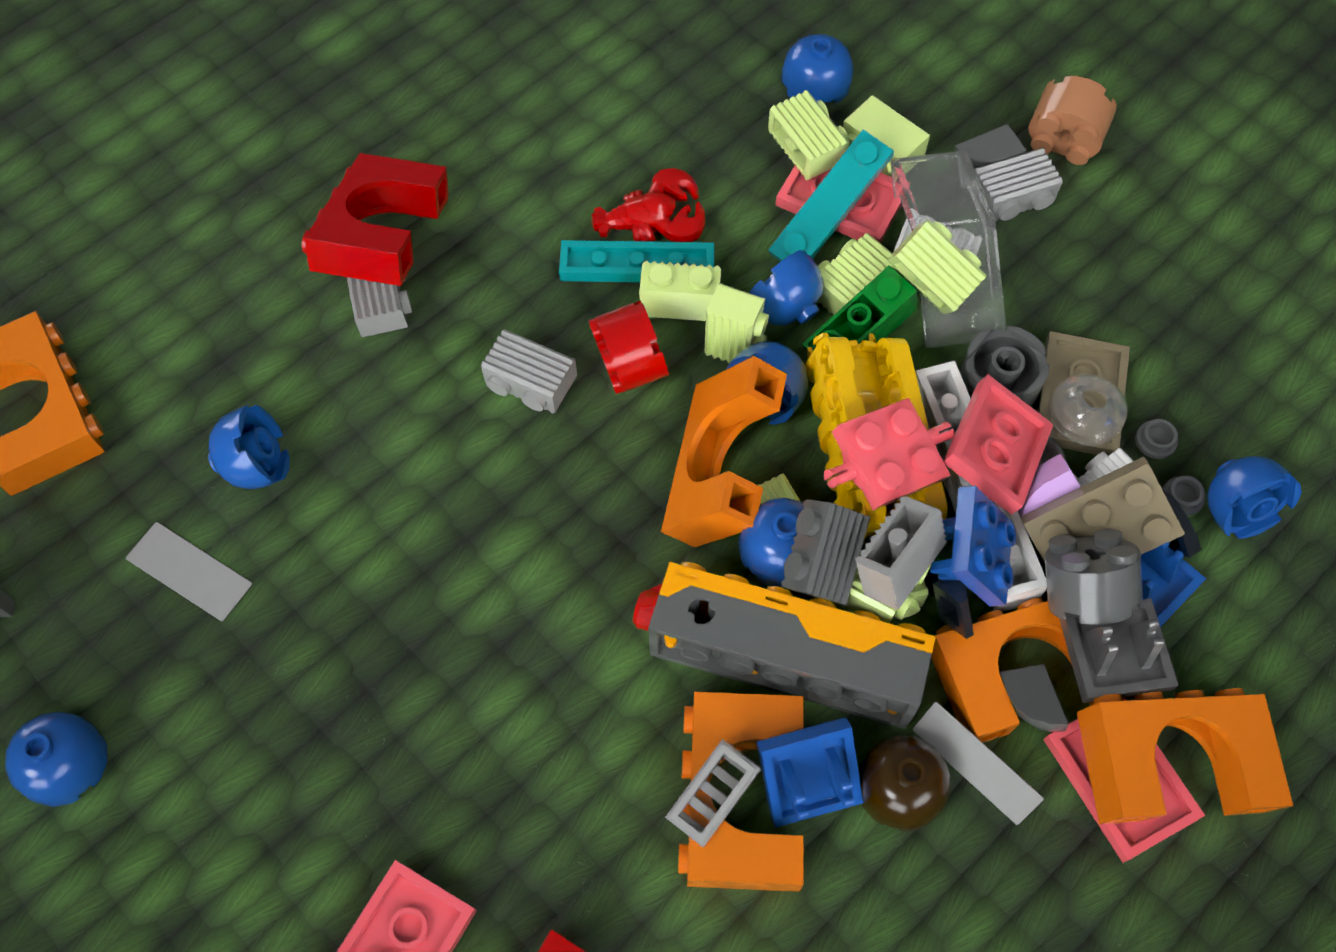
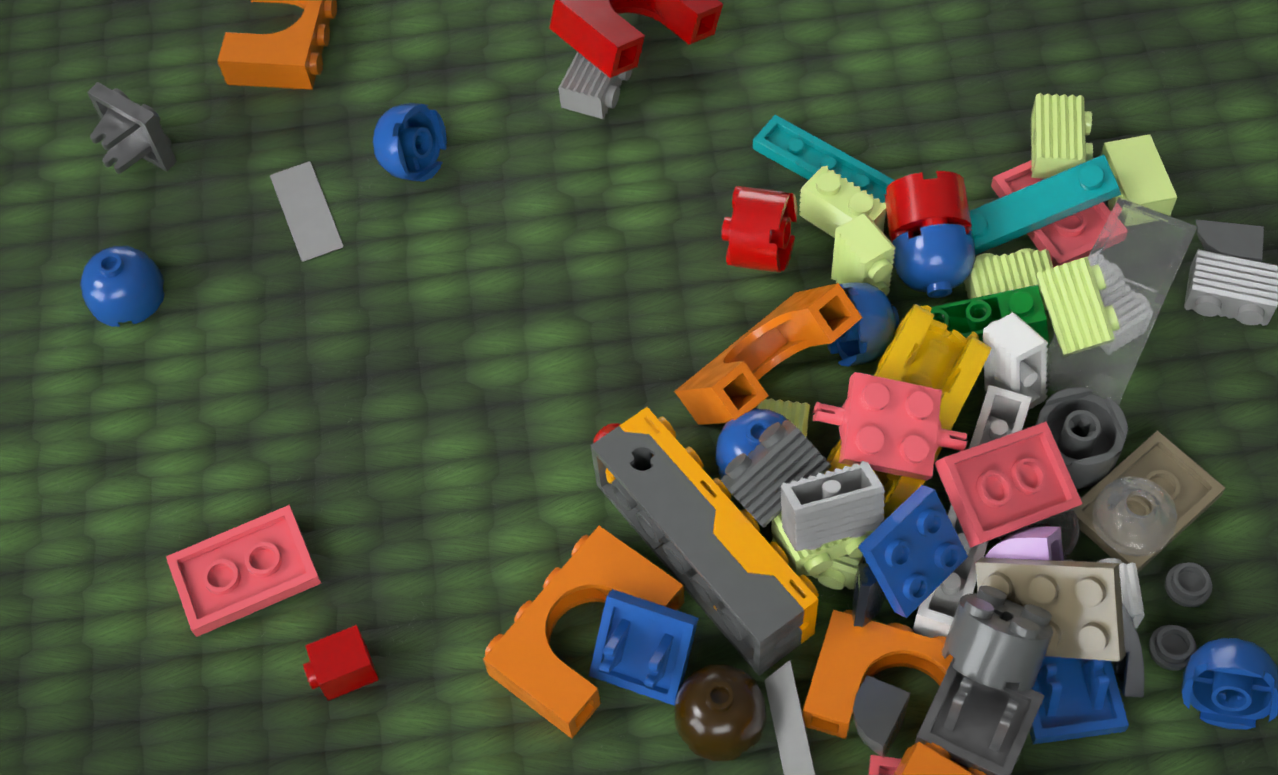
camera: 40 degrees right, 5 degrees down
light grey brick [481,329,577,413] -> none
red animal [591,168,705,242] -> none
light grey slope [665,740,762,847] -> none
blue cylinder [781,34,853,104] -> none
none -> red brick [885,171,972,243]
none -> white brick [983,313,1048,410]

